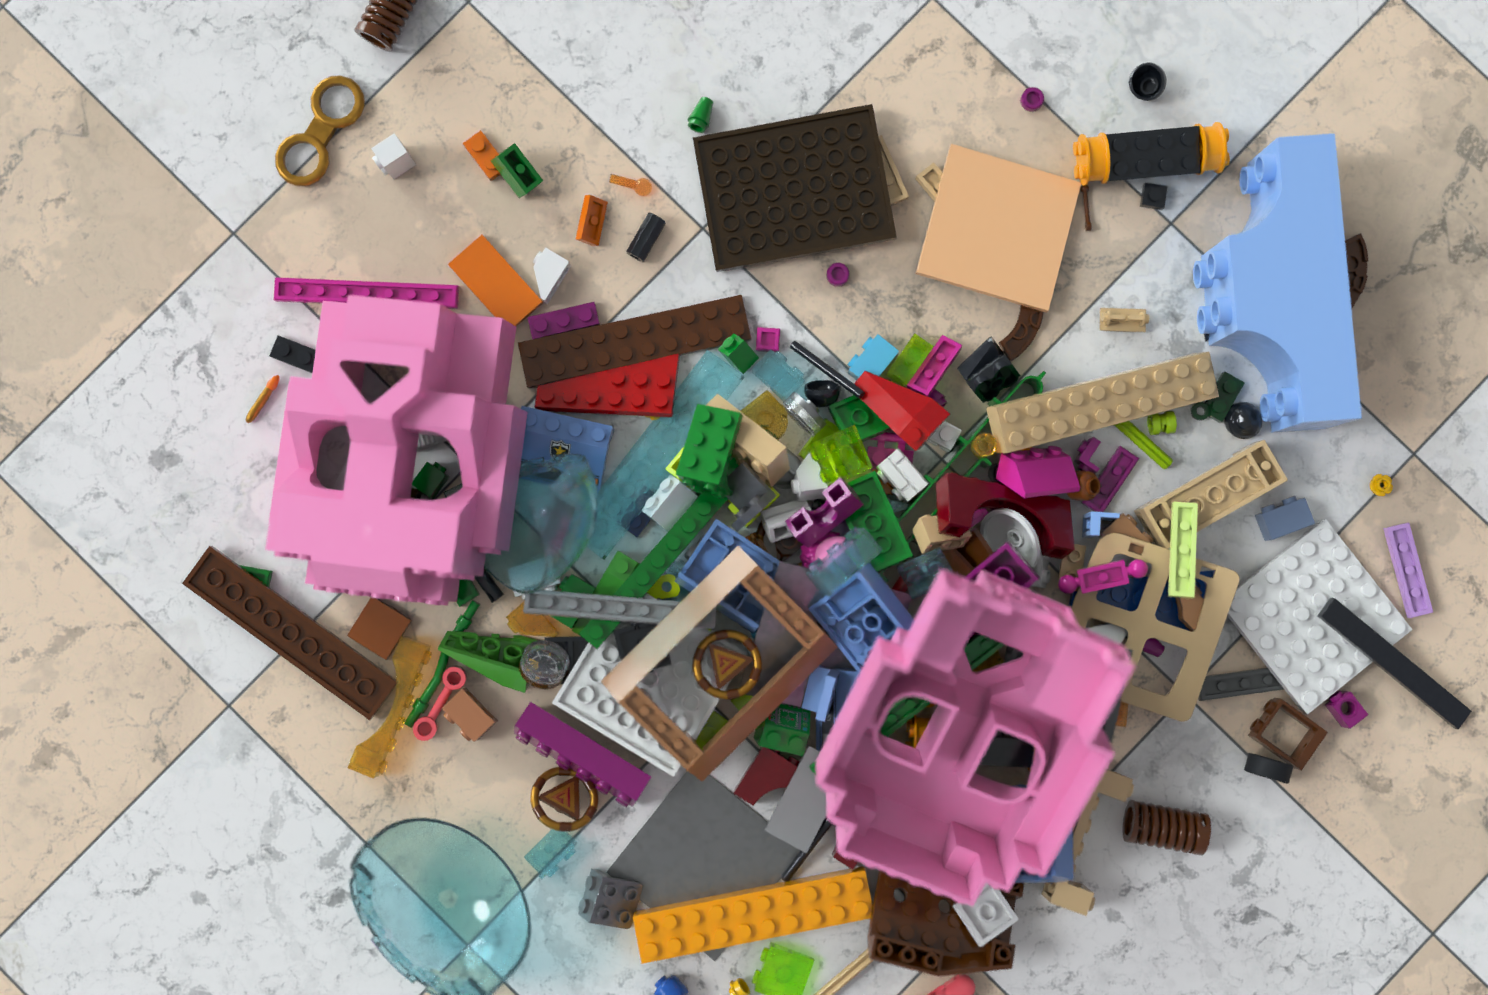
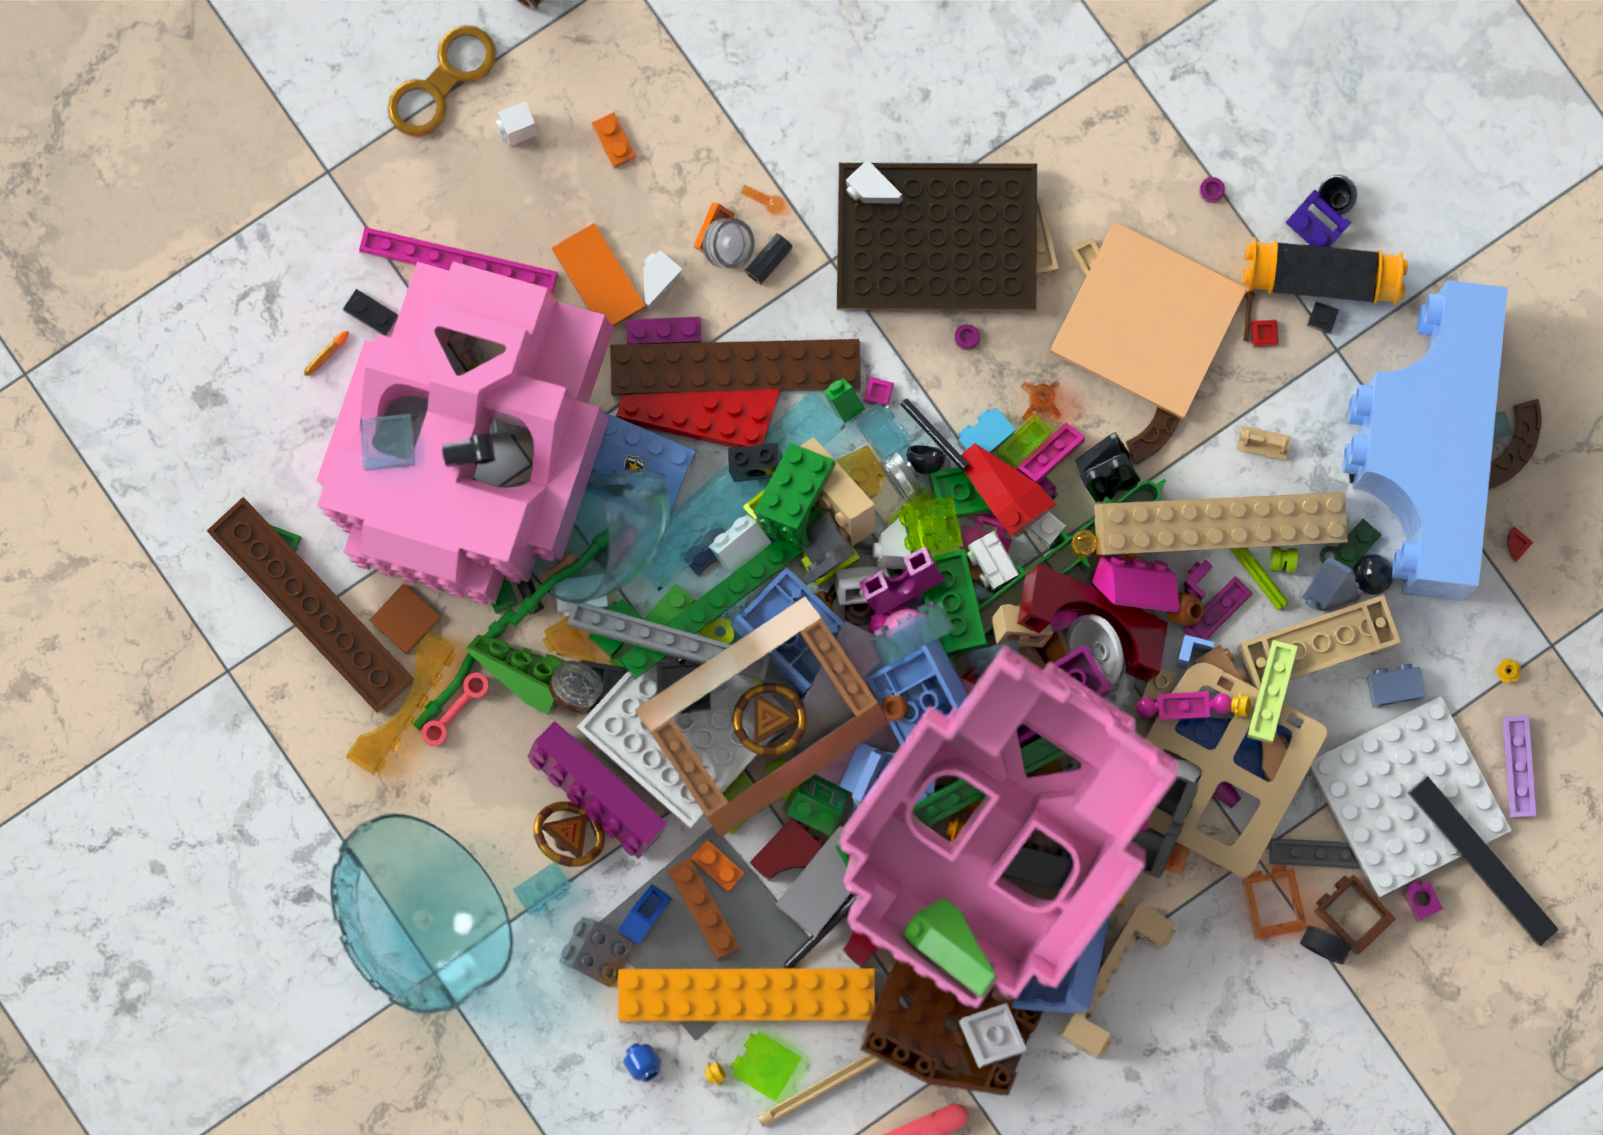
camera: 10 degrees right, 5 degrees down
green brick [412,461,450,499] -> none
nougat brick [442,687,498,742] -> none
green brick [491,143,543,198] -> none
green cone [688,97,713,133] -> none
reddish brown piece [1122,800,1211,856] -> none
none -> clear light blue tile [360,414,415,471]
none -> black piece [442,433,496,467]
none -> green bar [508,521,621,627]
none -> medium nougat bar [540,552,578,582]
none -> blue slope [619,884,672,944]
none -> dark orange brick [667,858,740,961]
none -> orange plate [690,840,745,893]
none -> clear piece [702,218,755,269]
none -> black brick [728,443,783,482]
none -> white slope [846,160,902,204]
none -> dark orange tile [882,694,909,721]
none -> bright green wedge [902,898,998,998]
none -> clear orange brick [1021,381,1061,421]
none -> yellow plate [1231,693,1251,718]
none -> clear orange window [1242,866,1307,940]
none -> red tile [1251,320,1279,347]
none -> dark purple plate [1285,189,1352,247]
none -> sand blue wedge [1302,557,1363,610]
none -> red tile [1507,526,1533,562]

